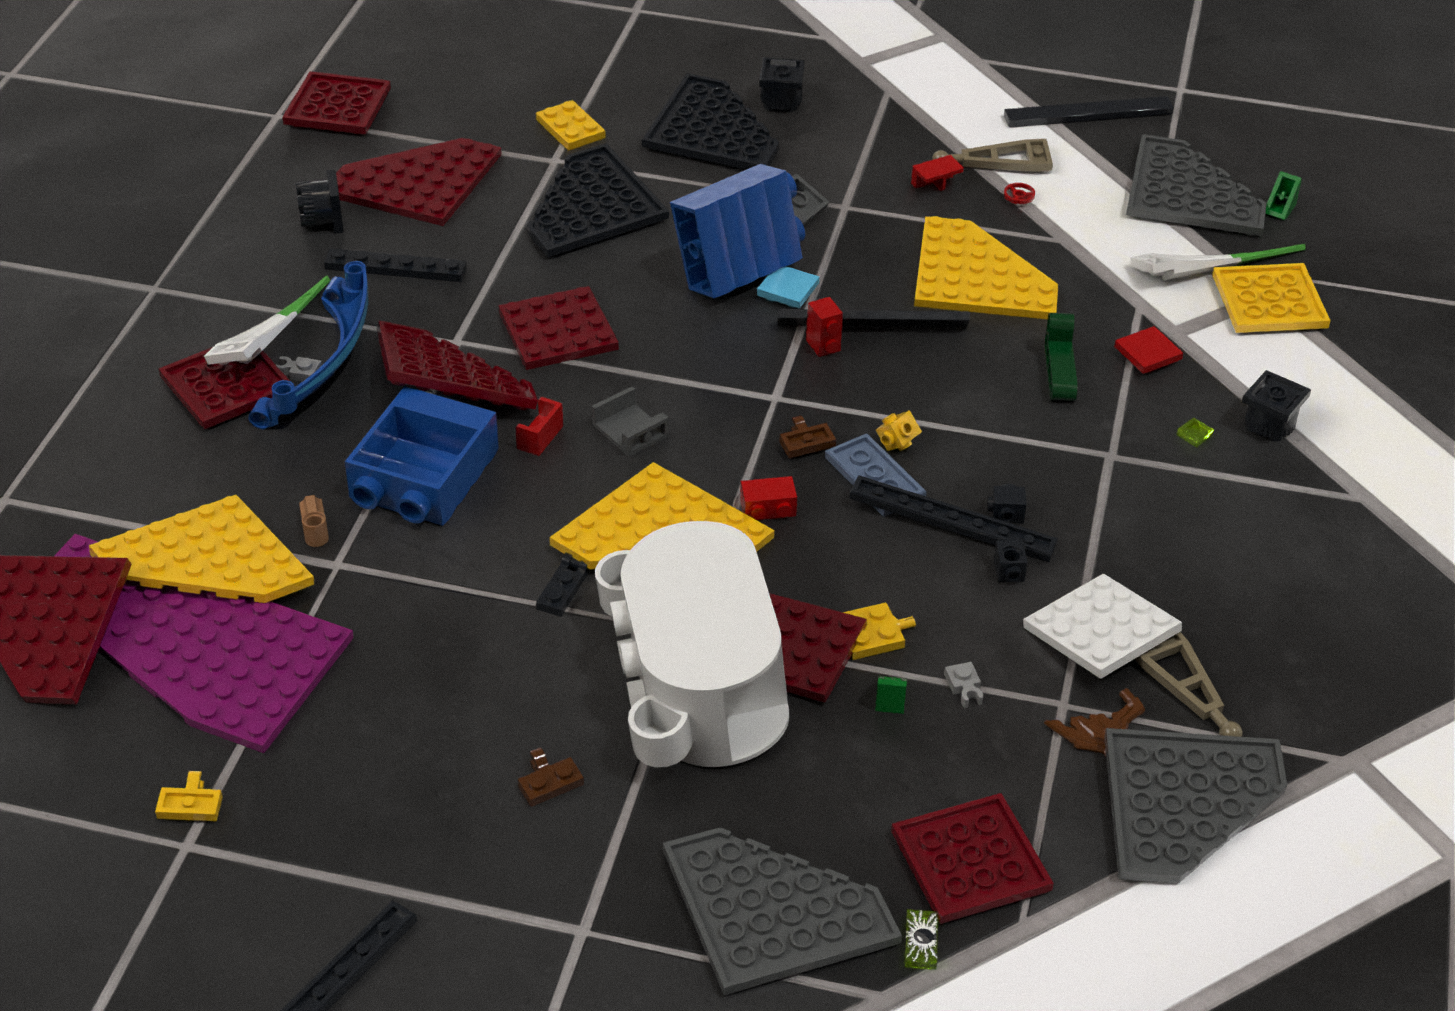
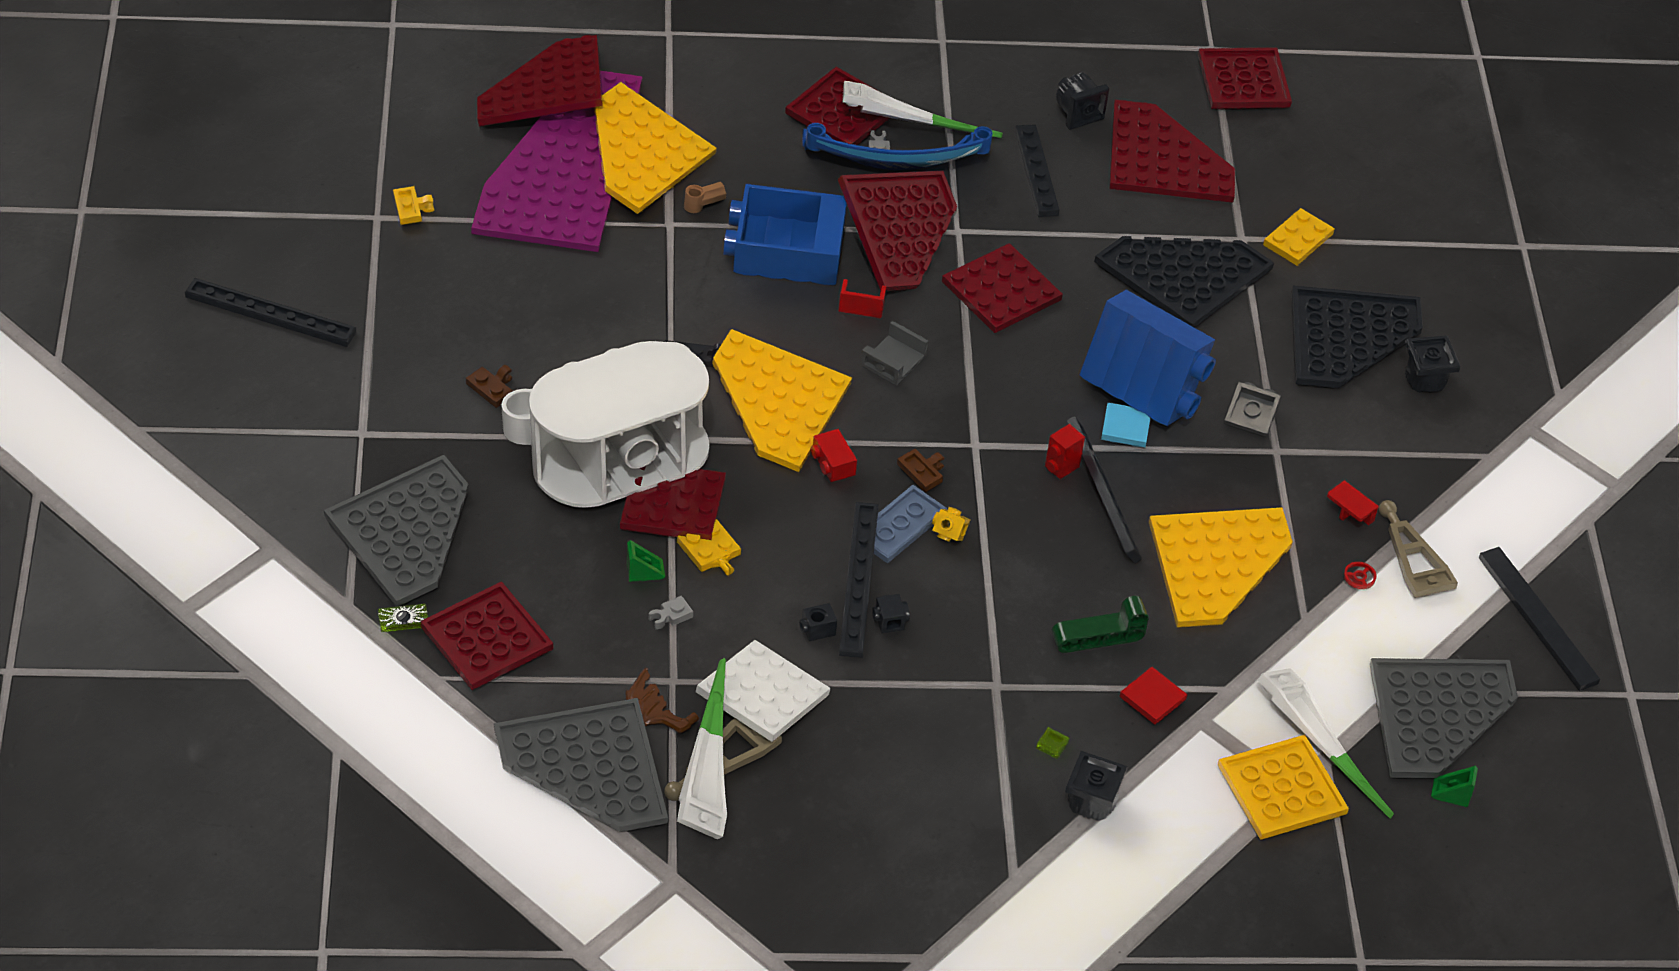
camera: 70 degrees right, 5 degrees up
none -> white plate [677,658,727,839]

